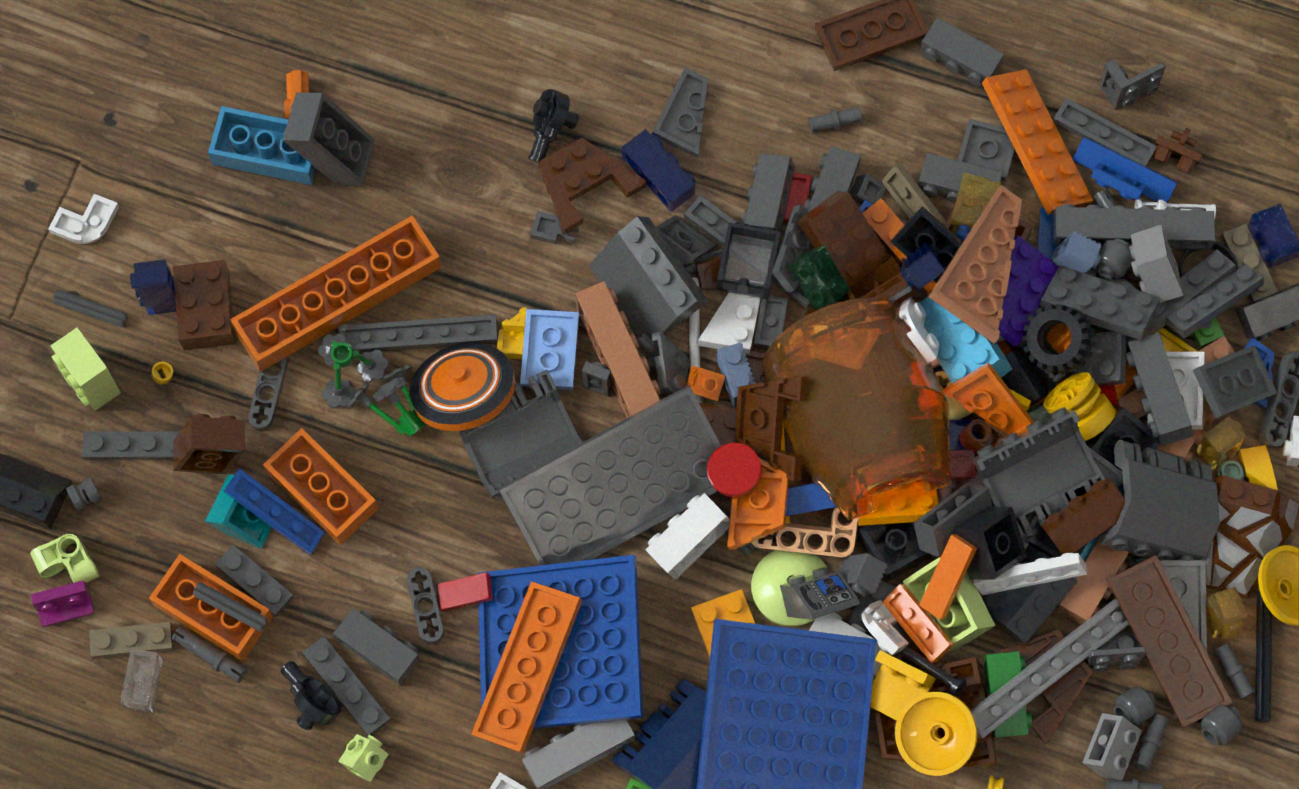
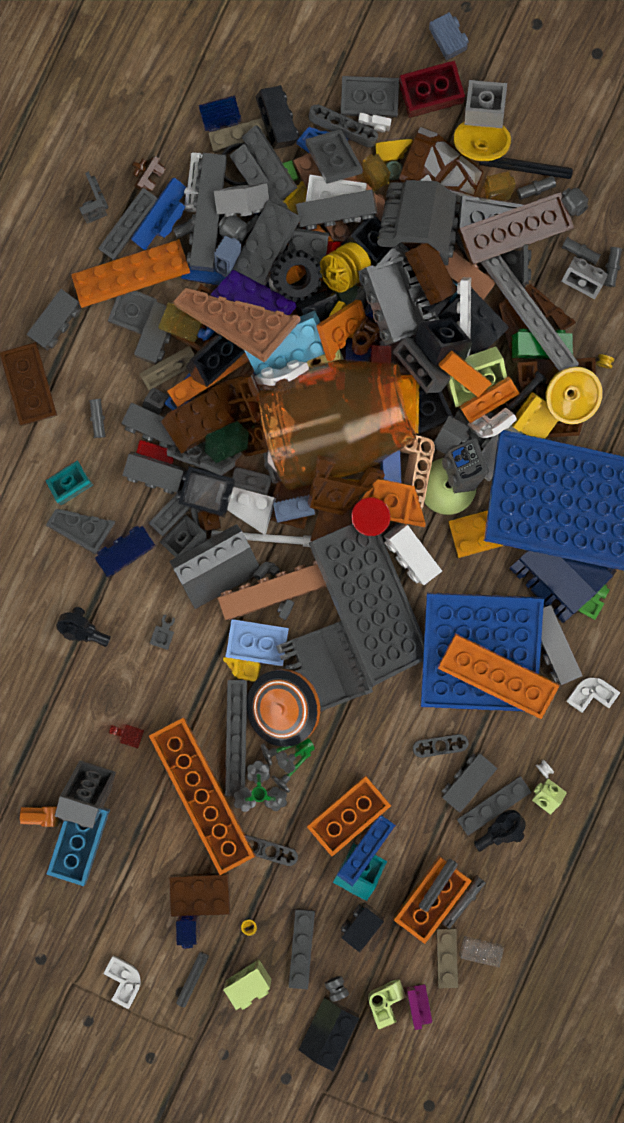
camera: 85 degrees left, 15 degrees up
reddish brown brick [173,414,245,474] -> none
dark grey plate [215,545,294,617] -> none
tile [438,572,493,612] -> none
reddish brown wing [539,138,647,234] -> none
dark grey wing [652,331,690,397] -> none
orange brick [686,366,725,401] -> none
clear blue brick [900,243,945,290] -> none
dark grey head [1114,686,1155,726] -> none
none -> teal slope [45,460,93,506]
none -> clear red plate [109,724,145,749]
none -> black brick [340,902,384,953]
none -> white bush [536,760,554,779]

